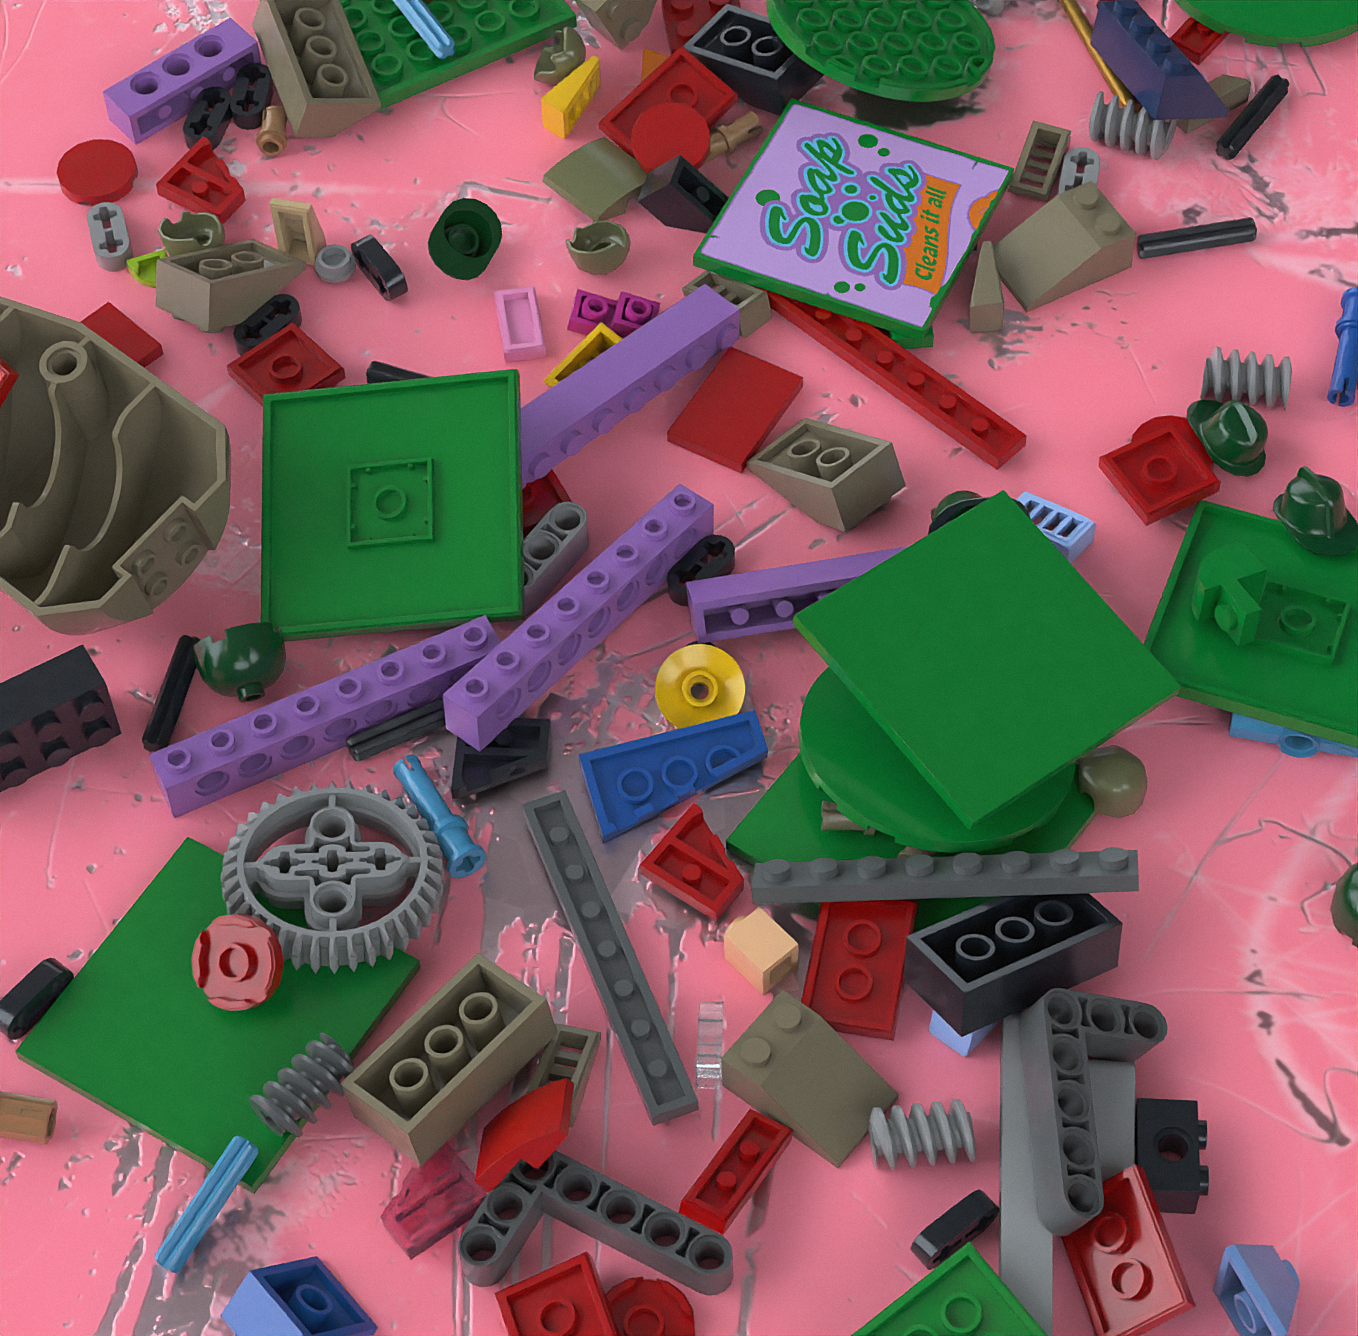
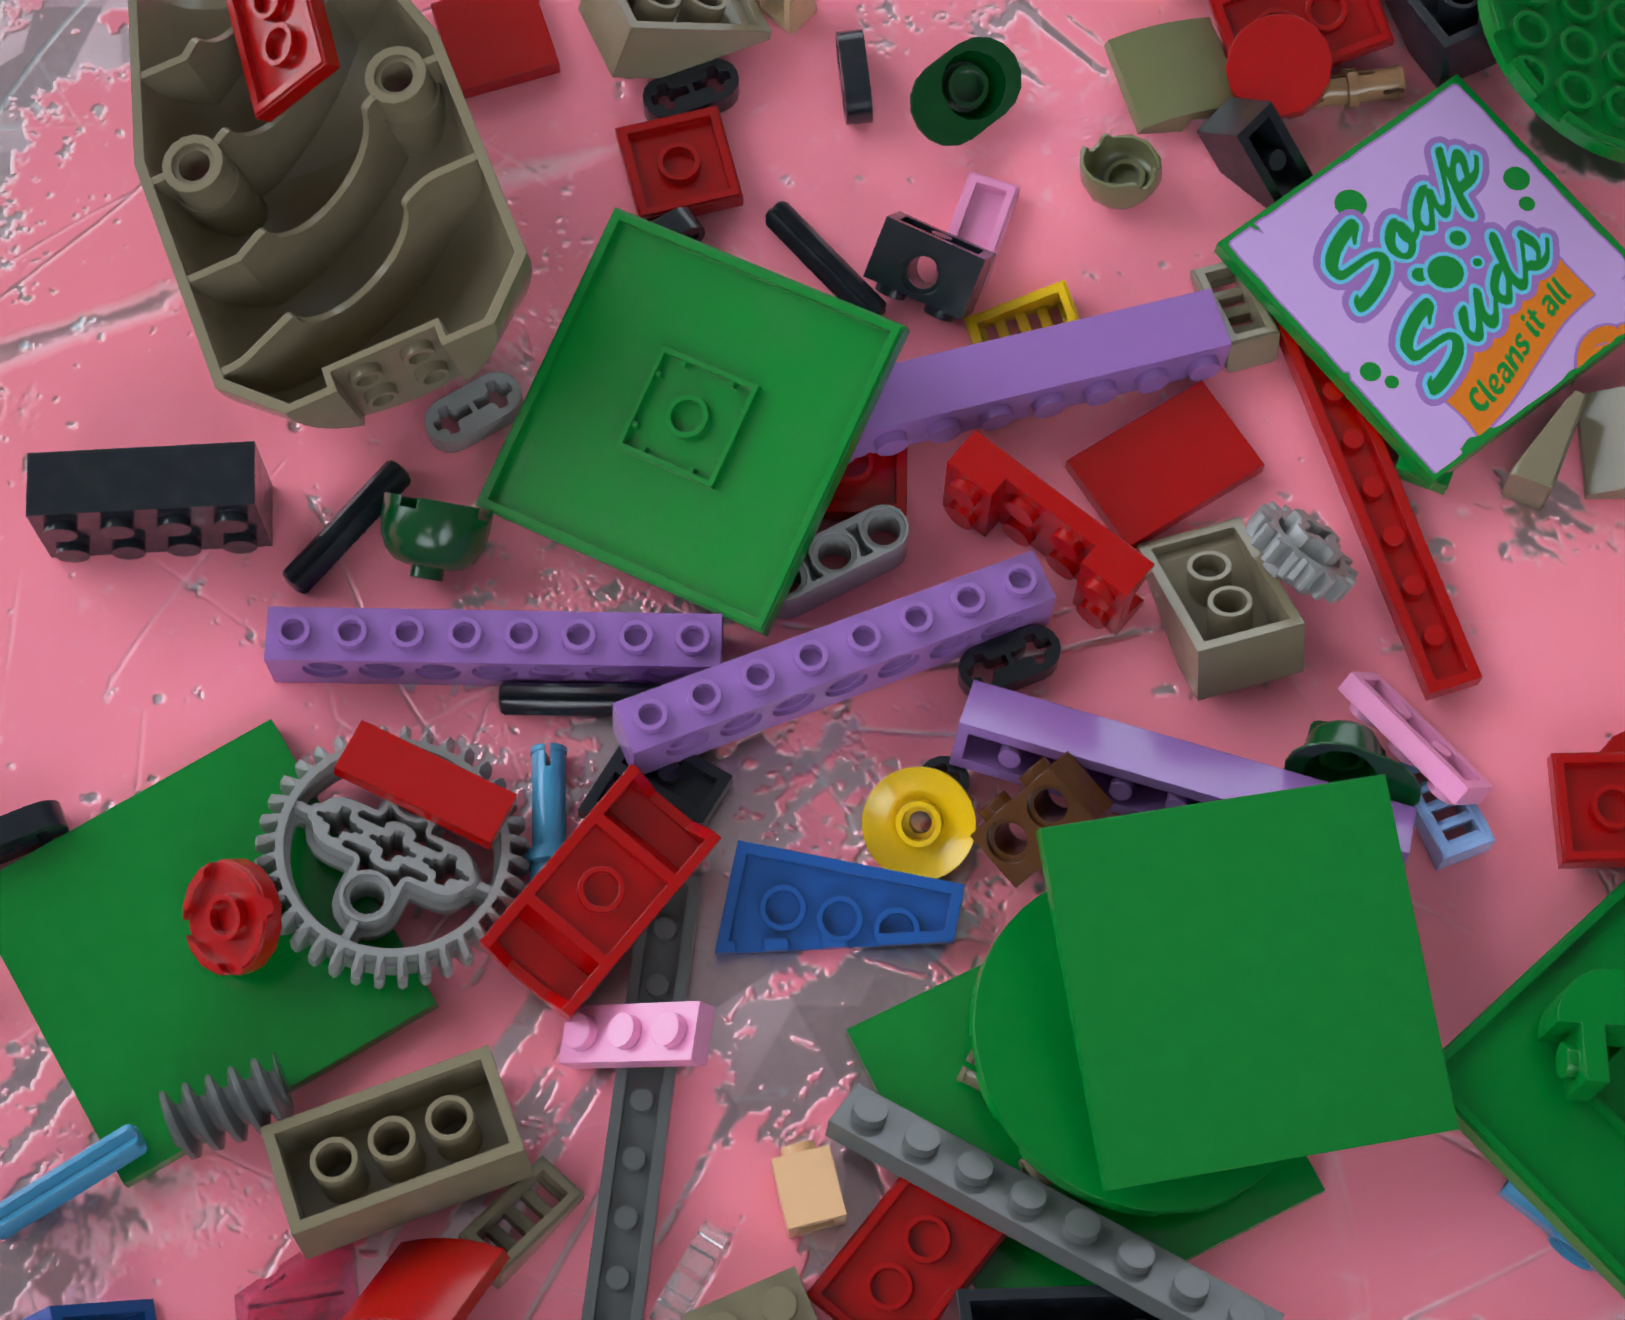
camera: 25 degrees right, 15 degrees up
light grey plate [315,244,356,283] -> none
dark pink slope [566,289,660,339] -> none
red wing [640,803,744,922] -> none
olive hair [1077,745,1148,818] -> none
none -> red tile [334,720,517,850]
none -> light grey beam [424,372,523,453]
none -> red piece [479,763,721,1022]
none -> bright pink plate [558,1001,715,1069]
none -> black brick [863,211,997,322]
none -> red piece [942,430,1155,636]
none -> reddish brown brick [970,751,1113,888]
none -> light grey gear [1245,501,1358,604]
none -> bright pink plate [1338,672,1493,805]

